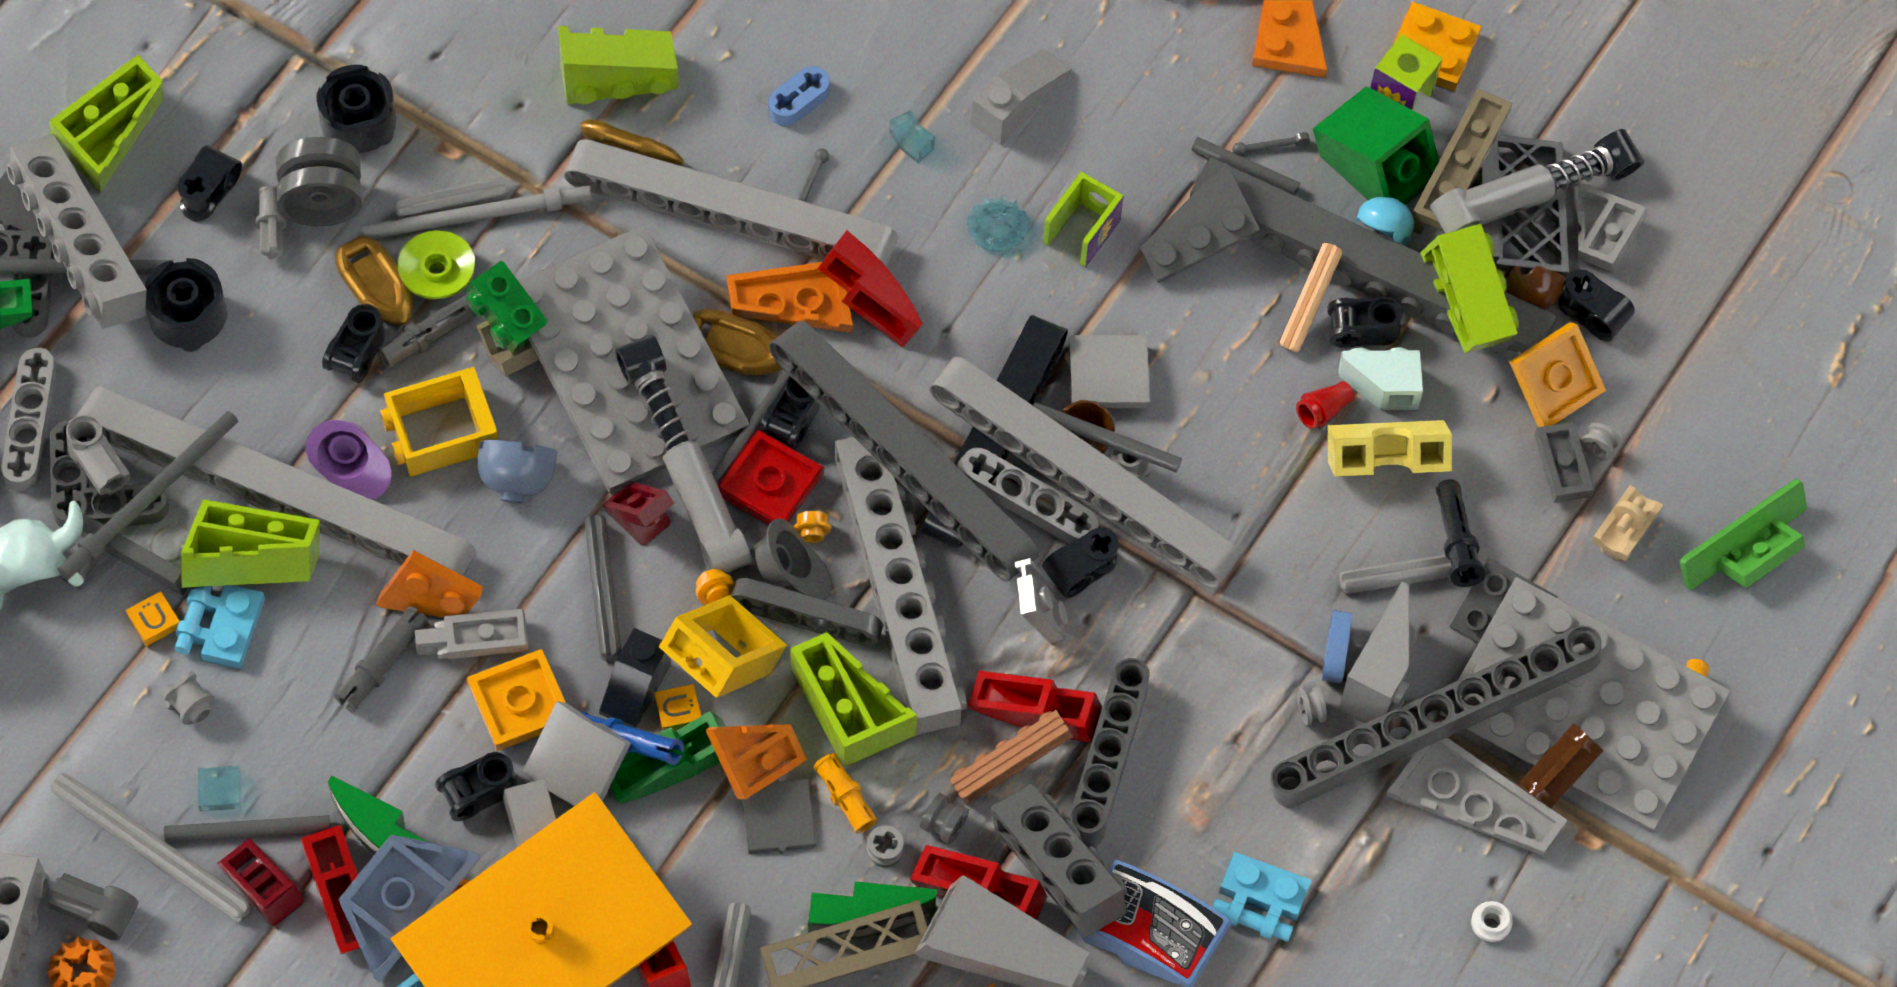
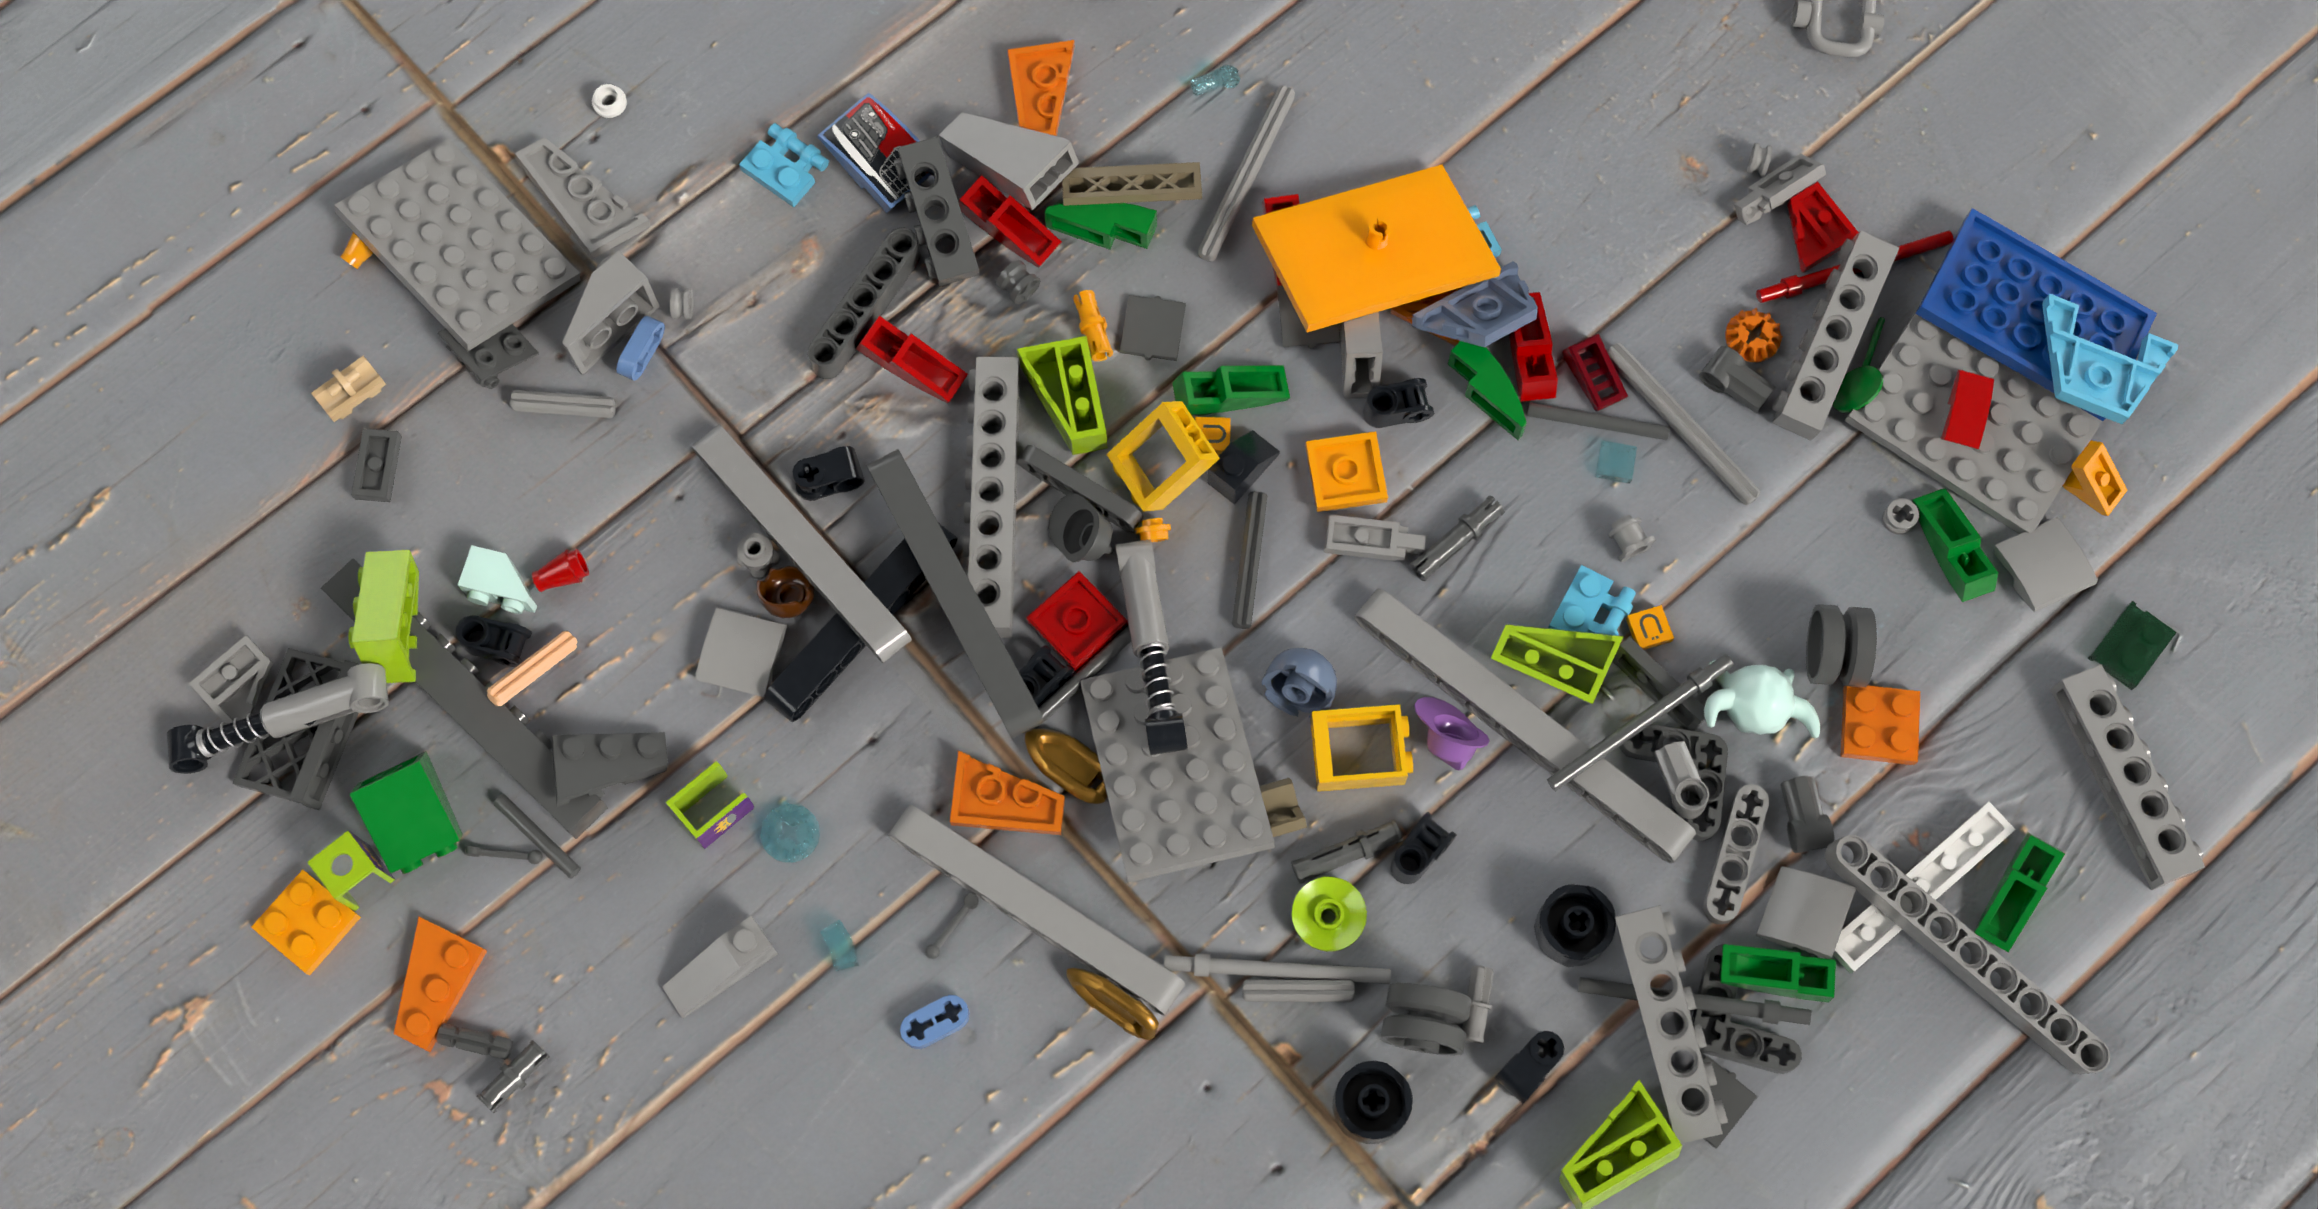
camera: 160 degrees left, 10 degrees up
pearl gold piece [335,235,413,325] -> none
orange wing [376,550,483,618] -> none
green bracket [465,261,548,354] -> none
light grey slope [522,701,631,806] -> none
lime wedge [557,26,679,104] -> none
blue pin [581,712,684,765] -> none
dark red slope [602,481,674,546] -> none
orange wing [706,724,807,799] -> none
light orange plate [793,511,832,543] -> none
red slope [817,230,923,348] -> none
light grey bush [867,825,904,867] -> none
nougat piece [950,710,1073,805] -> none
light grey beam [957,448,1099,544] -> none
light grey plate [1015,558,1068,644] -> none
dark grey bar [1034,403,1182,473] -> none
dark grey beam [1270,625,1602,807] -> none
light yellow arch [1328,420,1452,477] -> none
medium azure hair [1356,197,1414,247] -> none
dark tan fence [1413,88,1512,235] -> none
black pin [1436,479,1486,587] -> none
reddish brown hair [1504,266,1566,310] -> none
light orange plate [1509,322,1606,427] -> none
reddish brown hinge [1519,723,1604,808] -> none
black piece [1558,269,1635,342] -> none
light grey bush [1580,423,1620,460] -> none
bright green bracket [1680,478,1807,590] -> none

